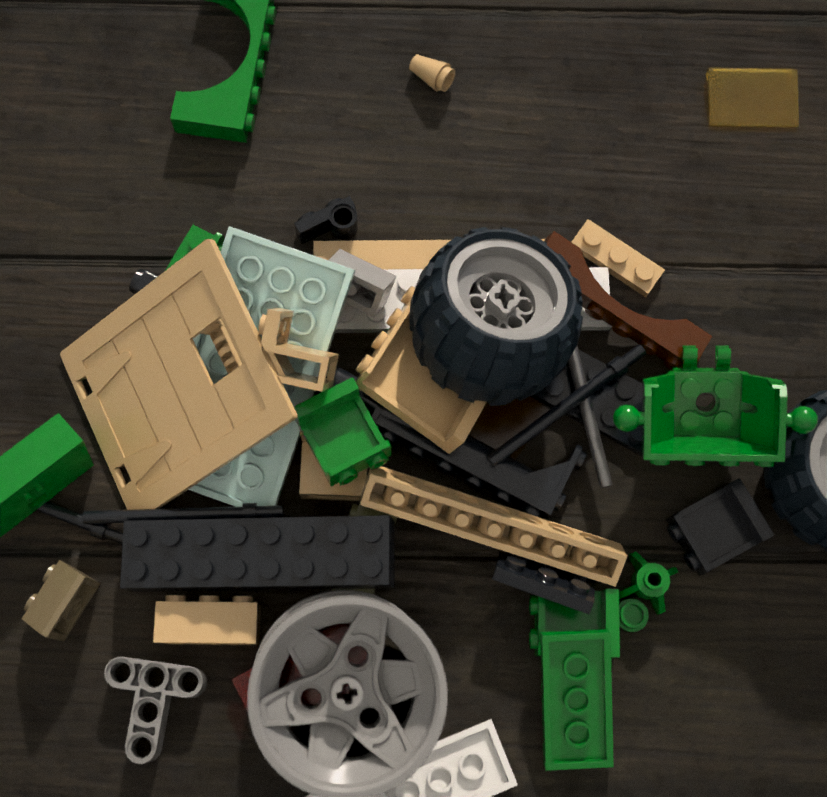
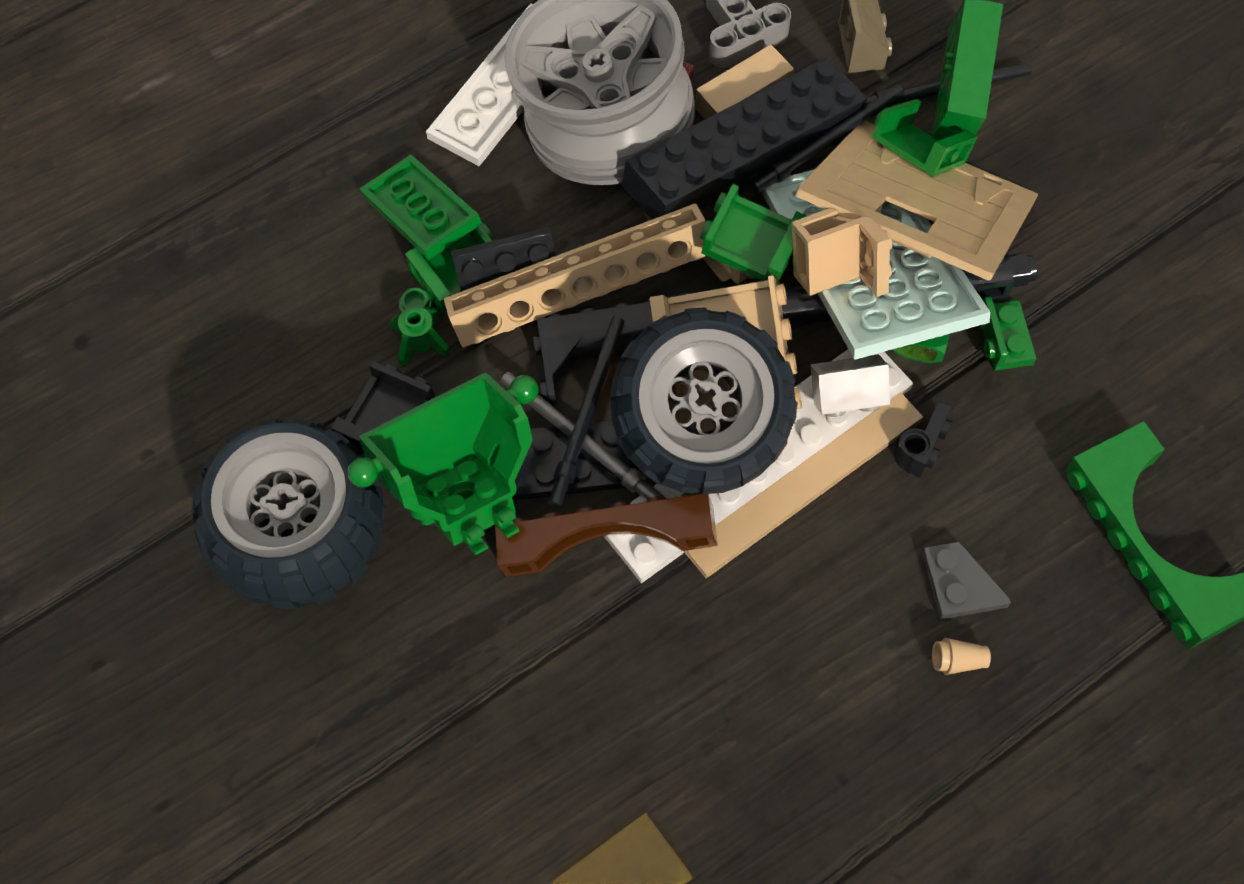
camera: 150 degrees right, 10 degrees down
tan plate [572,219,665,297] -> none
none -> green panel [871,99,978,177]
none -> dark grey wing [922,542,1011,620]

